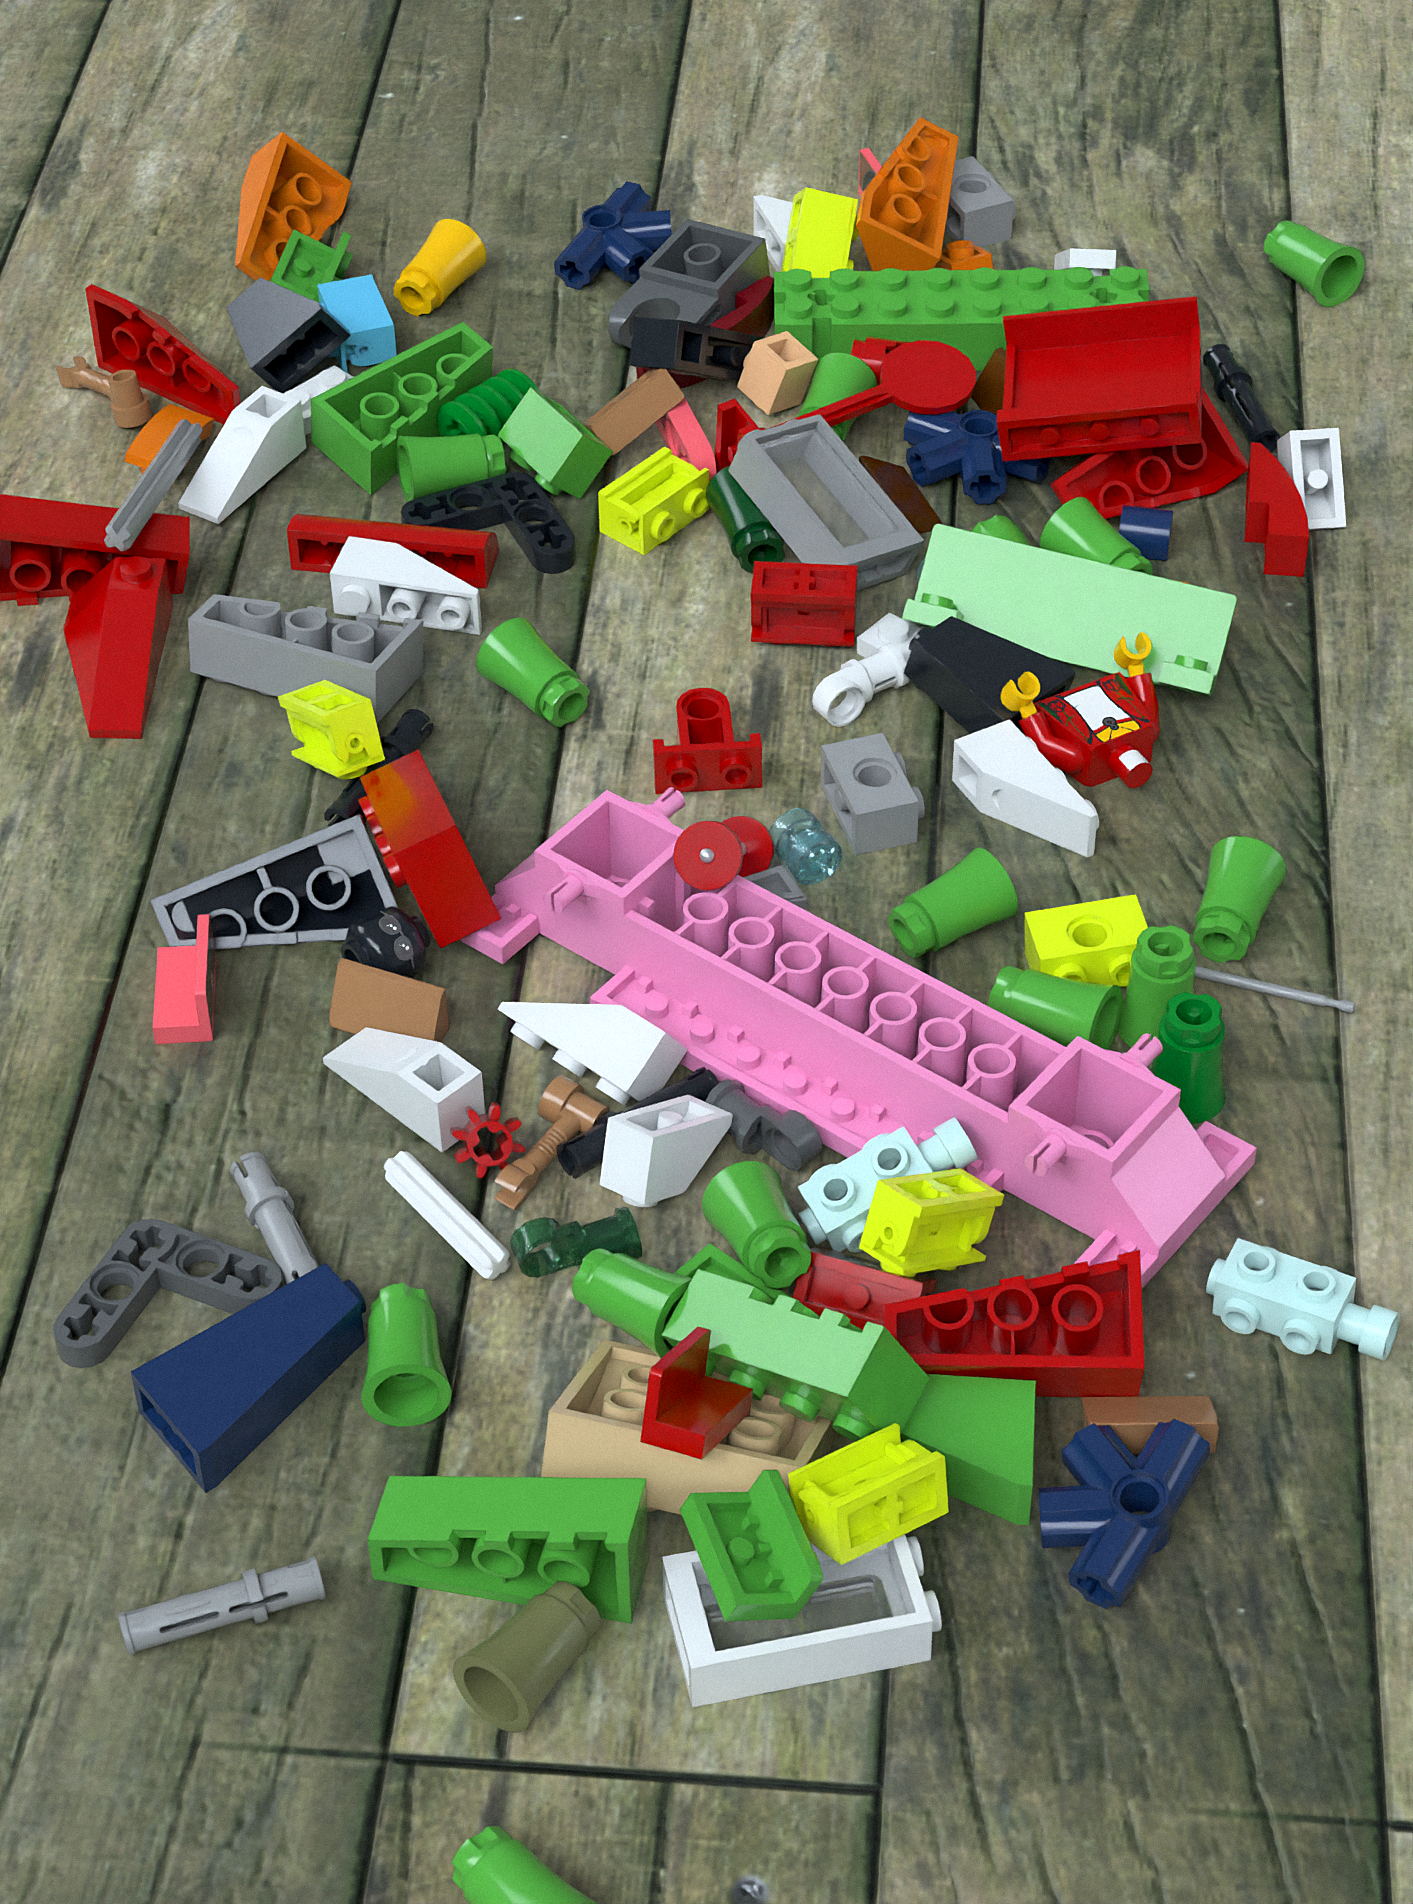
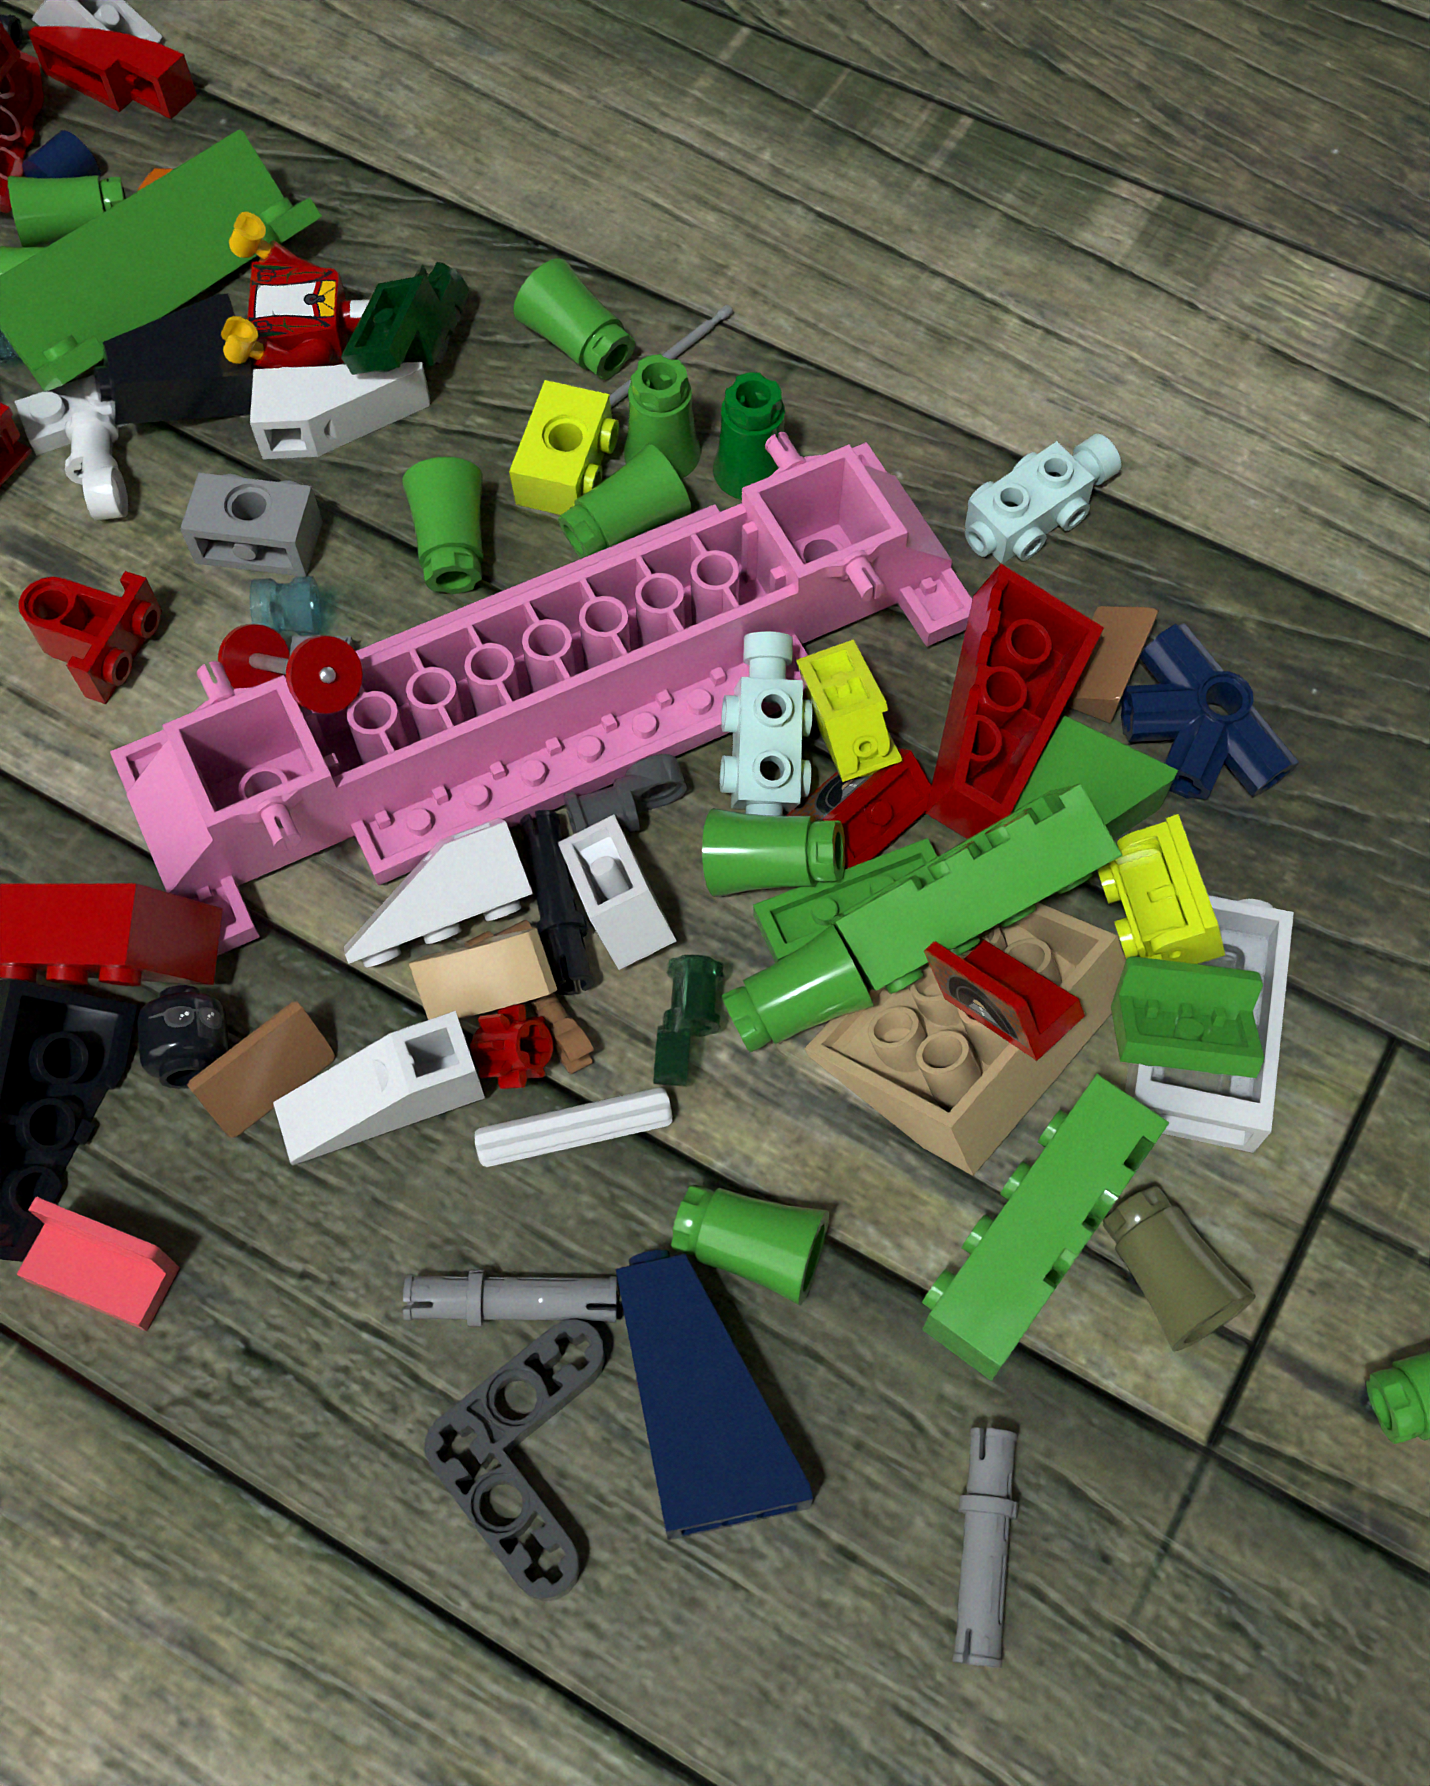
camera: 65 degrees left, 20 degrees up
none -> dark green plate [341,262,469,375]
none -> tan slope [408,928,557,1020]

